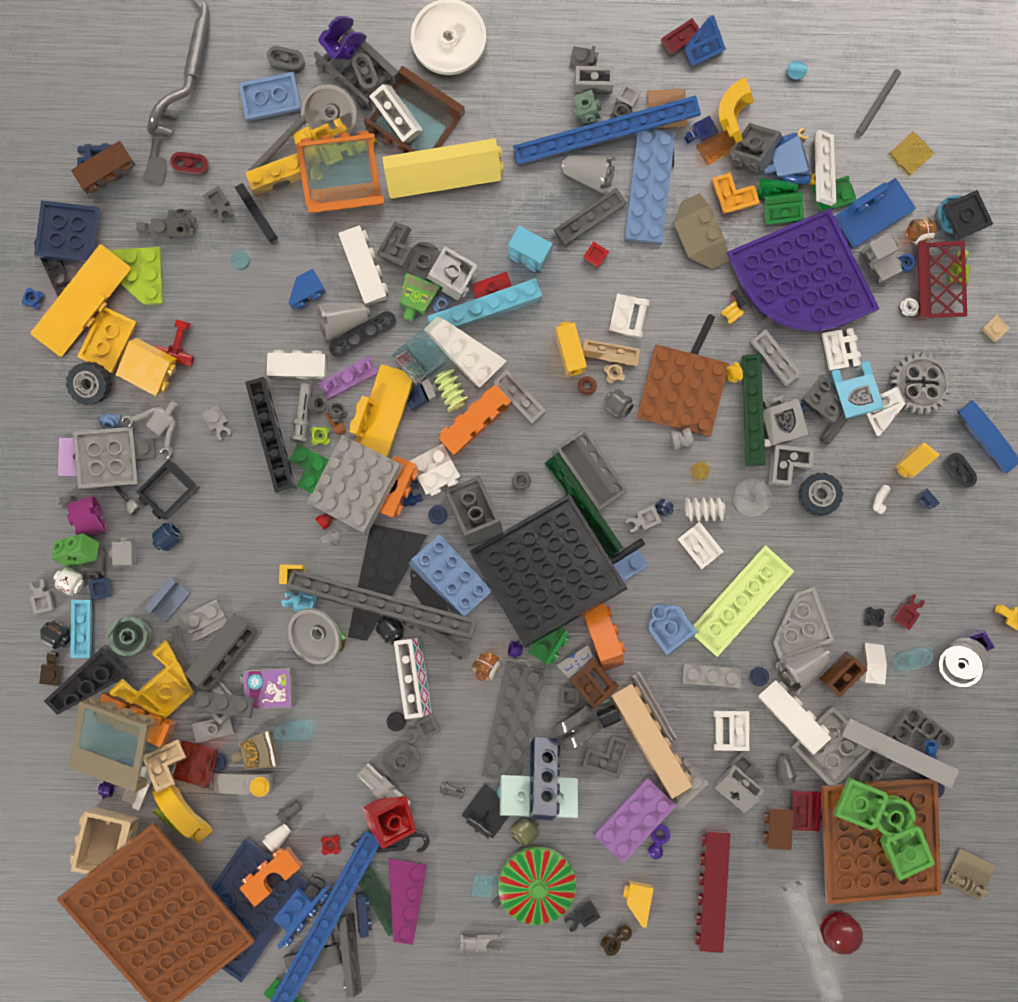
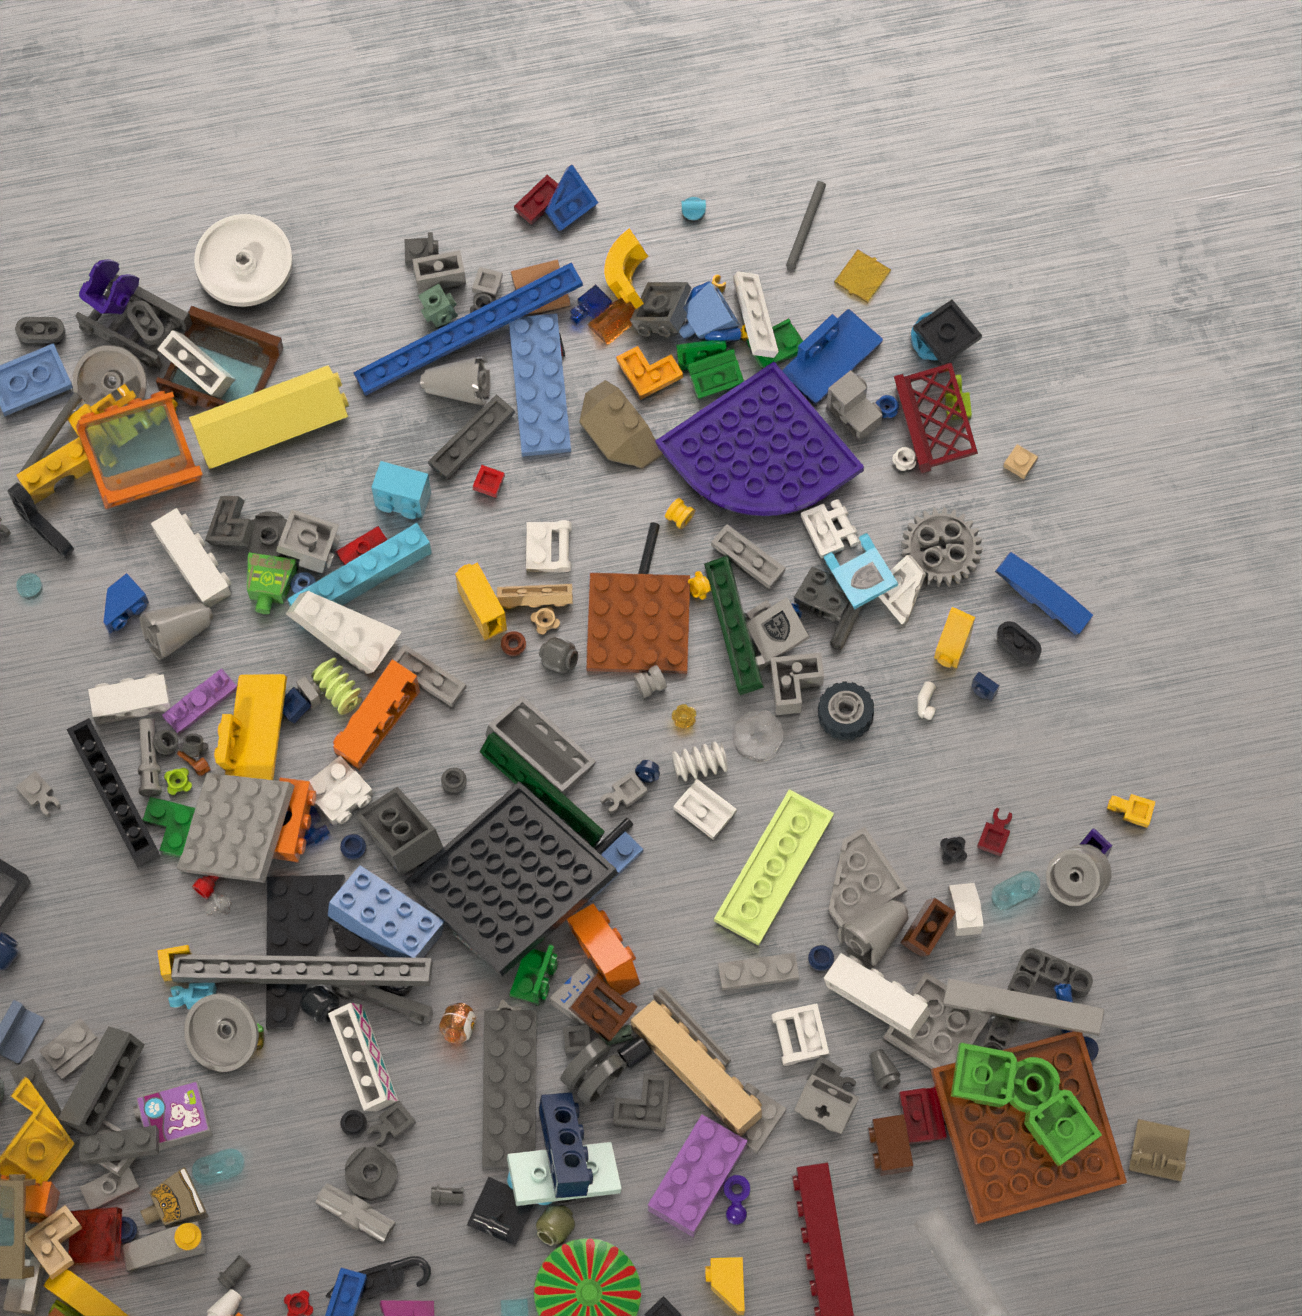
camera: 10 degrees left, 15 degrees down
black beam [329,311,396,358] -> none
red slope [362,796,416,849] -> none
clear light blue slope [391,331,446,385] -> none
dark purple plate [508,640,523,659] -> none
medium blue plate [648,603,699,656] -> none
black piece [730,289,746,308] -> none
dark red tile [819,910,863,955] -> none
clear orange head [906,217,937,244] -> none

